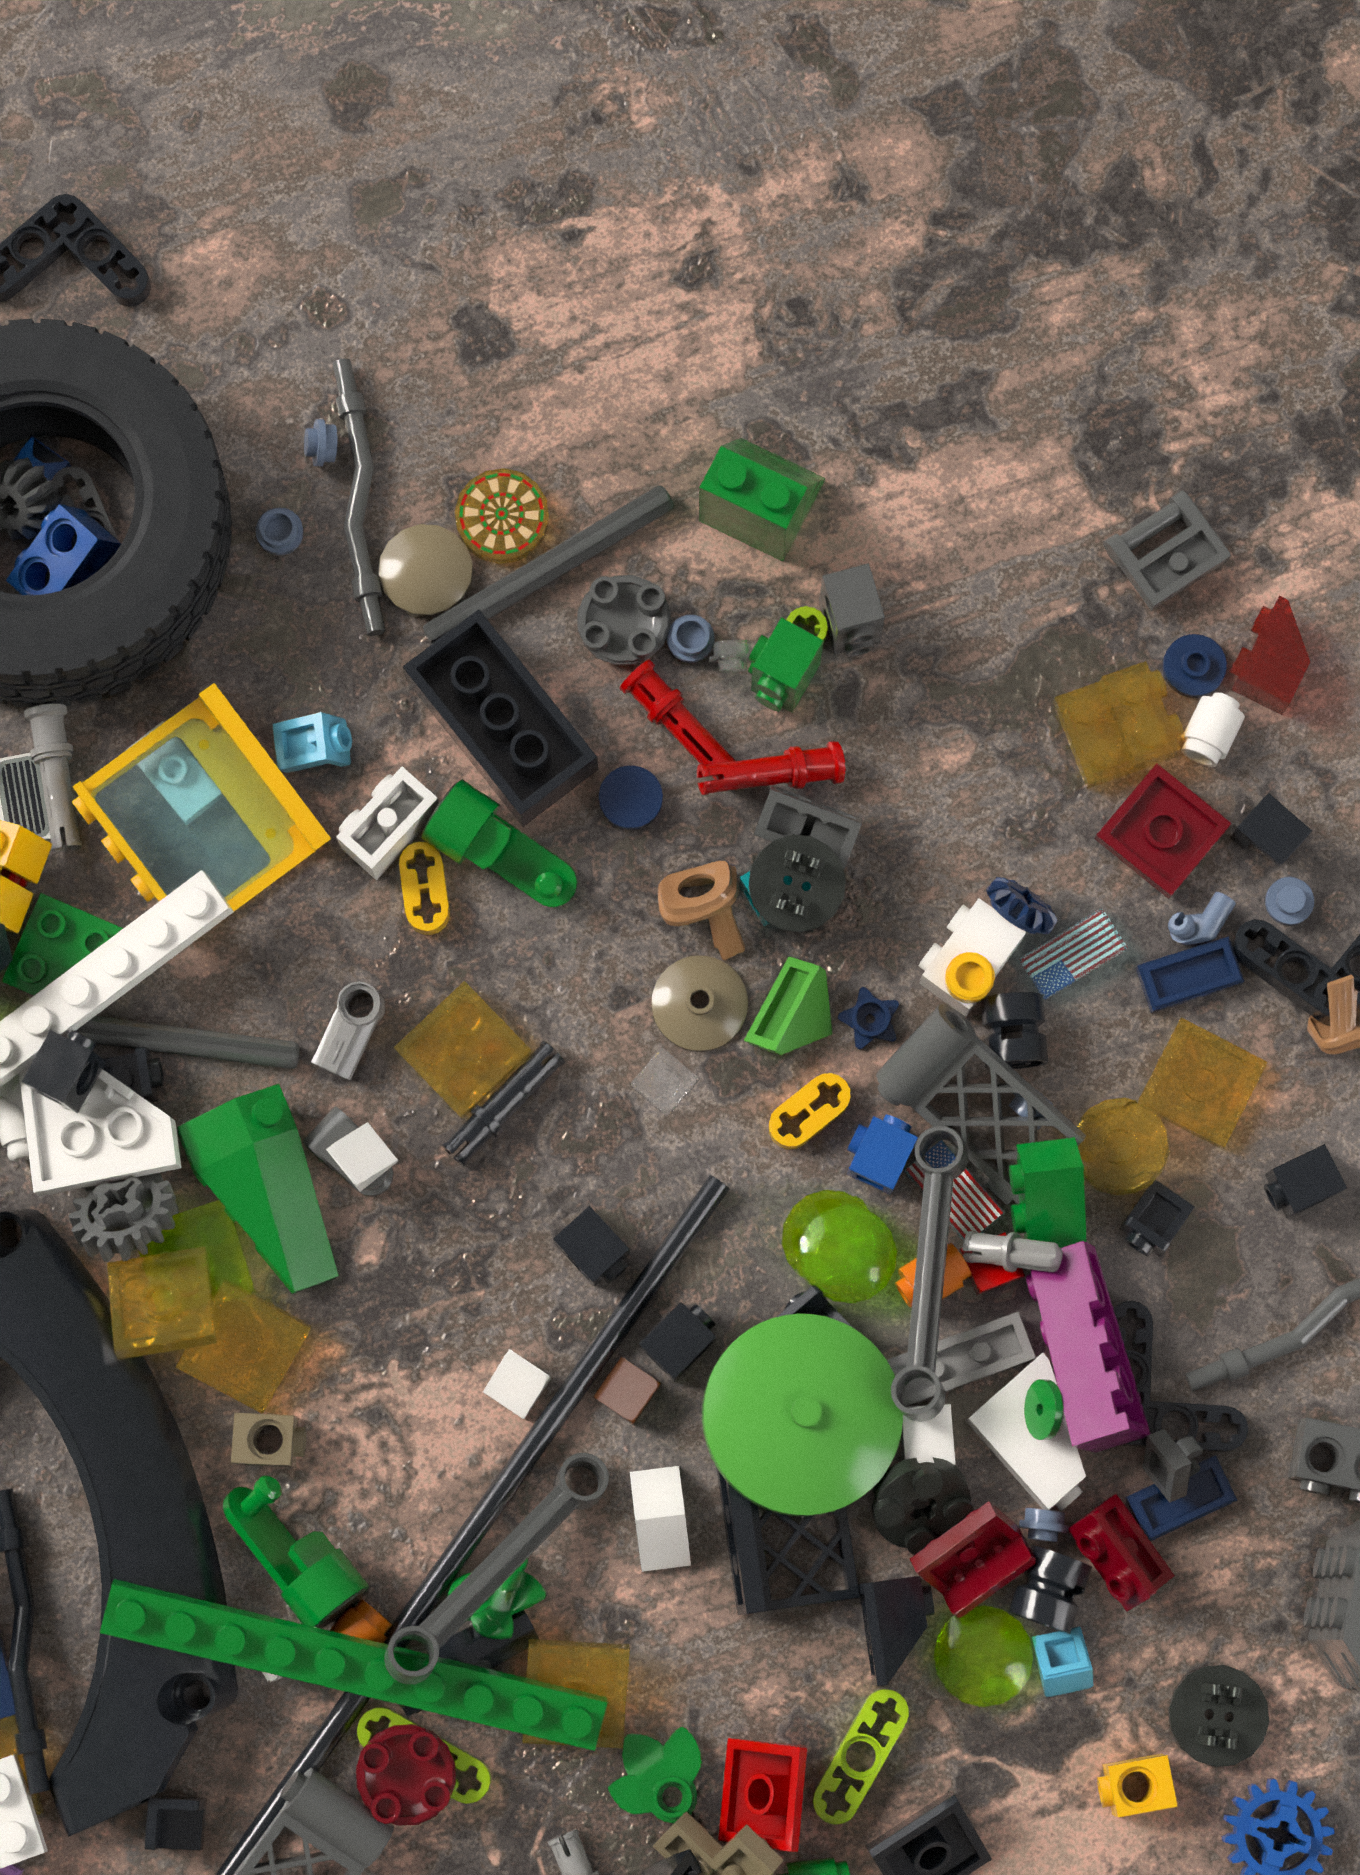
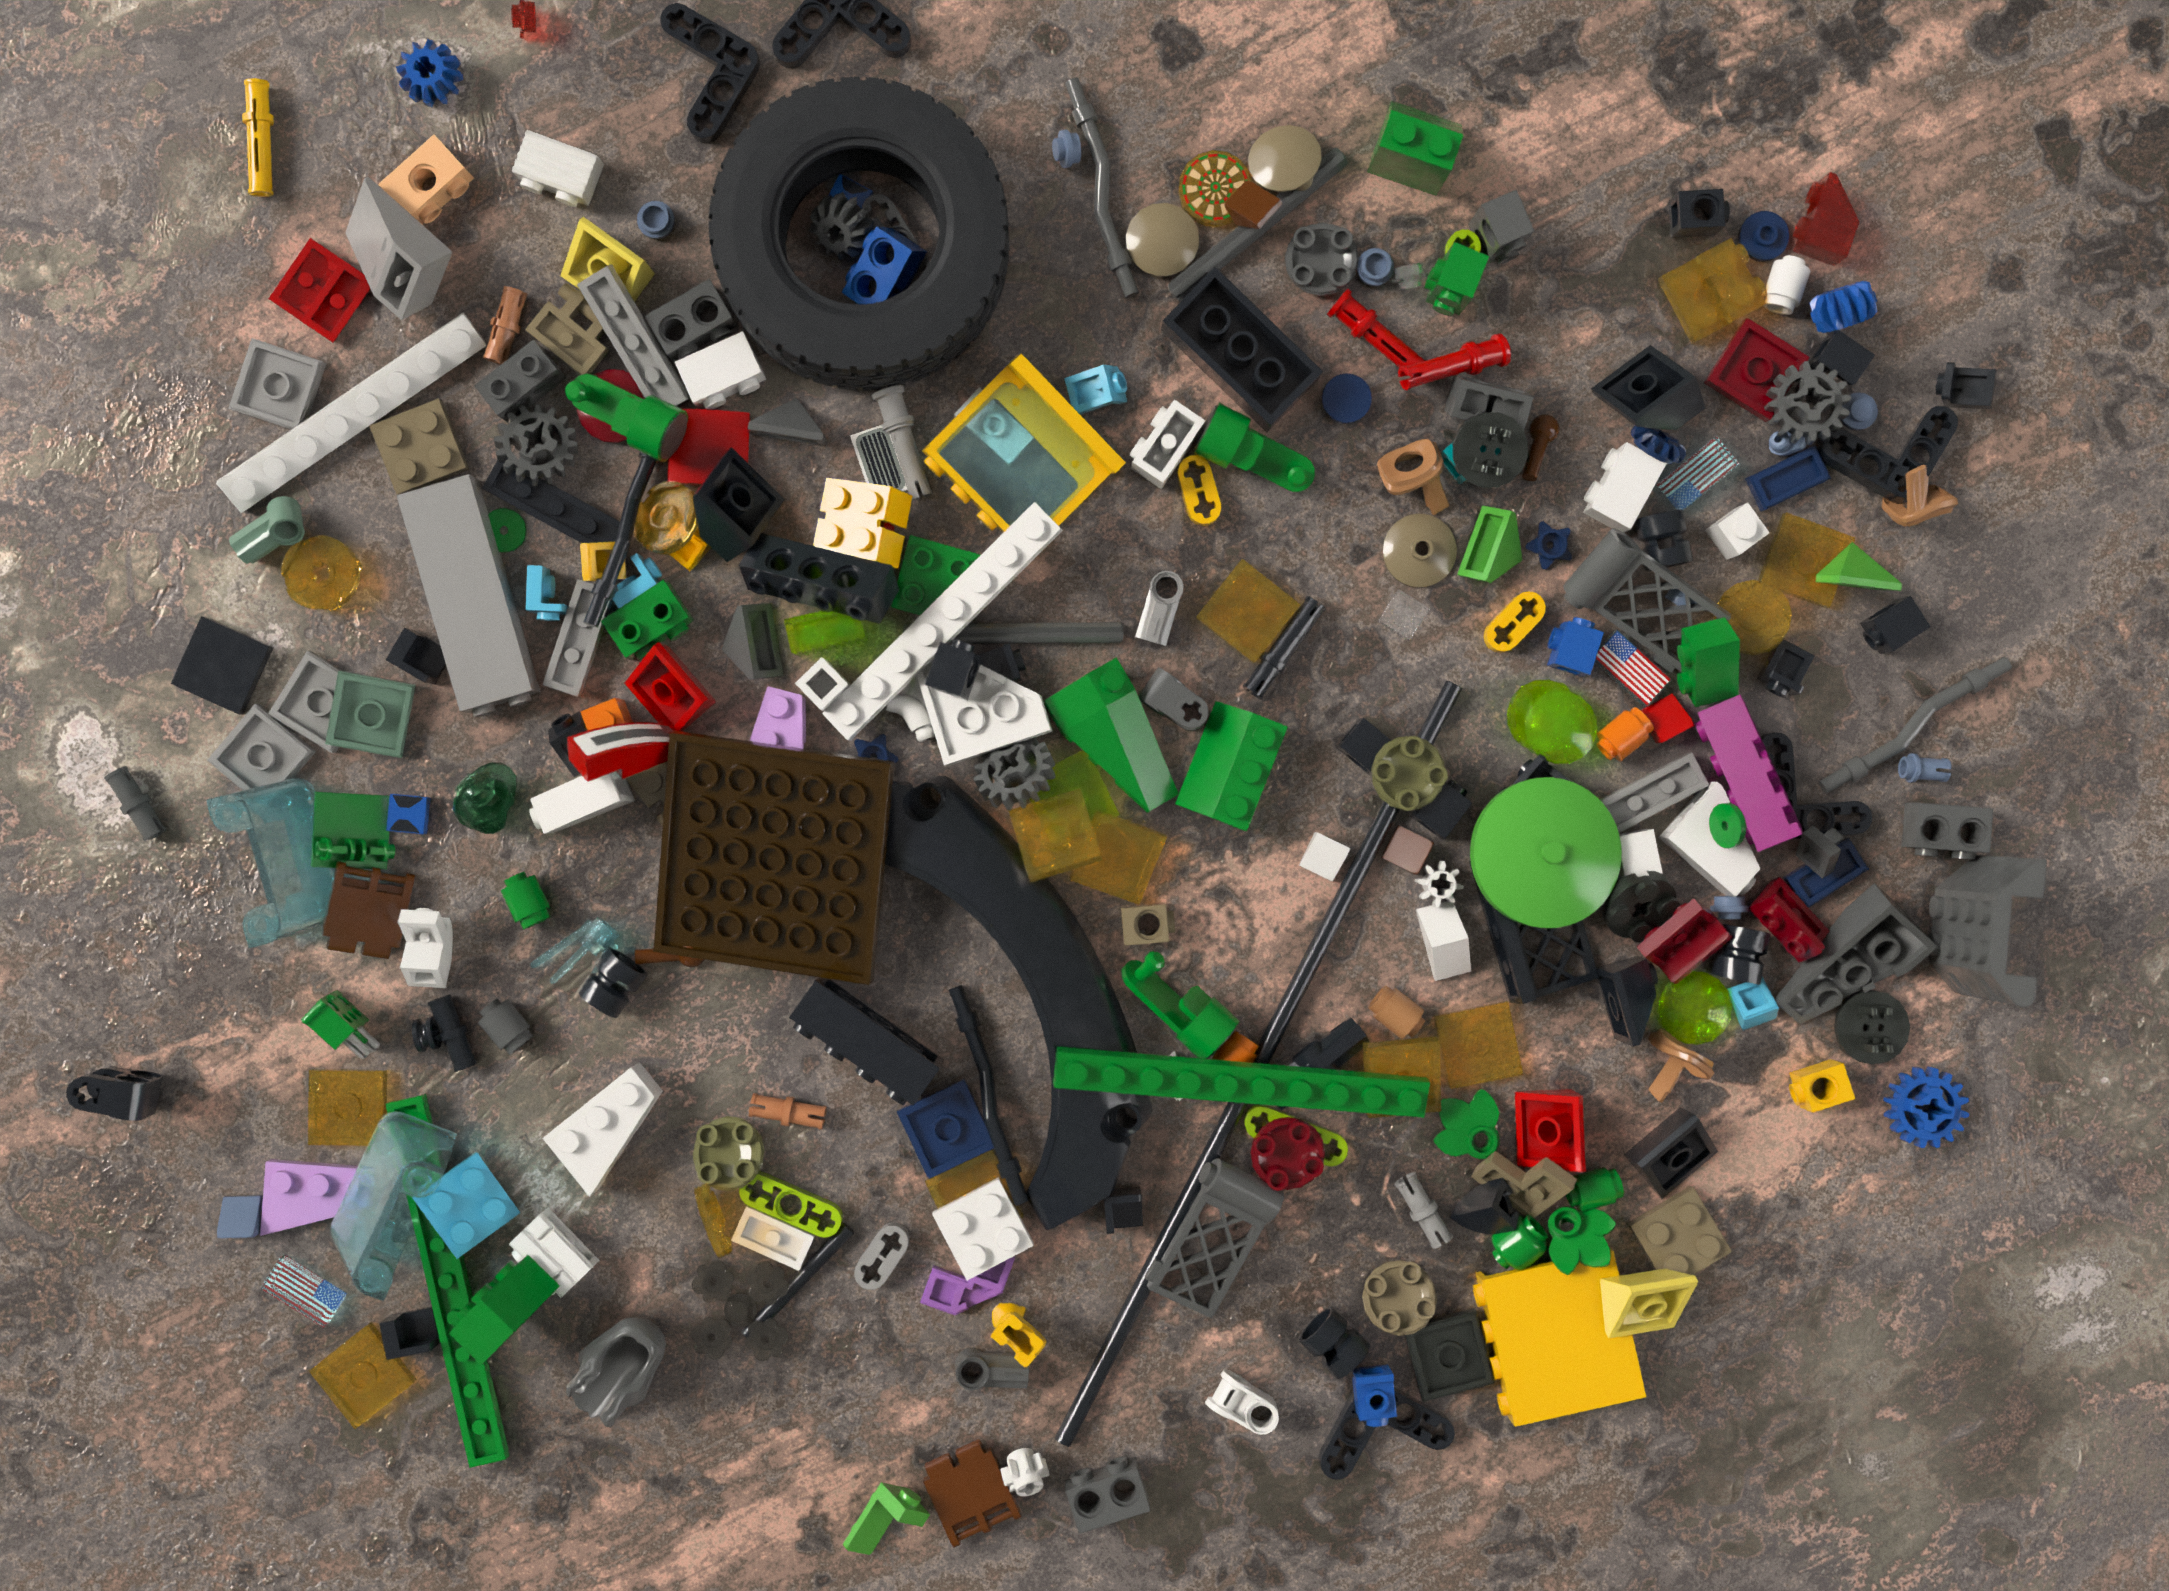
camera: 10 degrees left, 10 degrees up
sand blue plate [256,508,304,555] -> none
white slope [326,1122,398,1192] -> none
dark grey piece [384,1453,609,1684] -> none
green plate [448,1558,547,1639] -> none
lime beam [812,1689,909,1825] -> none
dark grey piece [891,1126,968,1422] -> none
yellow tile [945,952,995,1003] -> none
light grey axle [963,1231,1063,1272] -> none
dark grey plate [1103,490,1231,611] -> none
none -> green slope [1175,701,1288,832]
none -> reddish brown slope [1224,181,1283,229]
none -> dark tan dish [1248,125,1322,192]
none -> medium nougat brick [1368,985,1425,1039]
none -> olive dish [1371,736,1448,811]
none -> white gear [1415,861,1464,907]
none -> clear yellow tile [1434,1001,1523,1089]
none -> reddish brown bar [1522,414,1559,481]
none -> black slope [1591,345,1706,430]
none -> medium nougat piece [1648,1029,1714,1103]
none -> black brick [1668,189,1730,238]
none -> white brick [1705,503,1770,560]
none -> dark grey gear [1764,361,1851,445]
none -> dark grey wedge [1775,883,1938,1024]
none -> blue gear [1809,281,1878,333]
none -> bright green slope [1815,542,1902,591]
none -> sand blue pin [1898,753,1951,783]

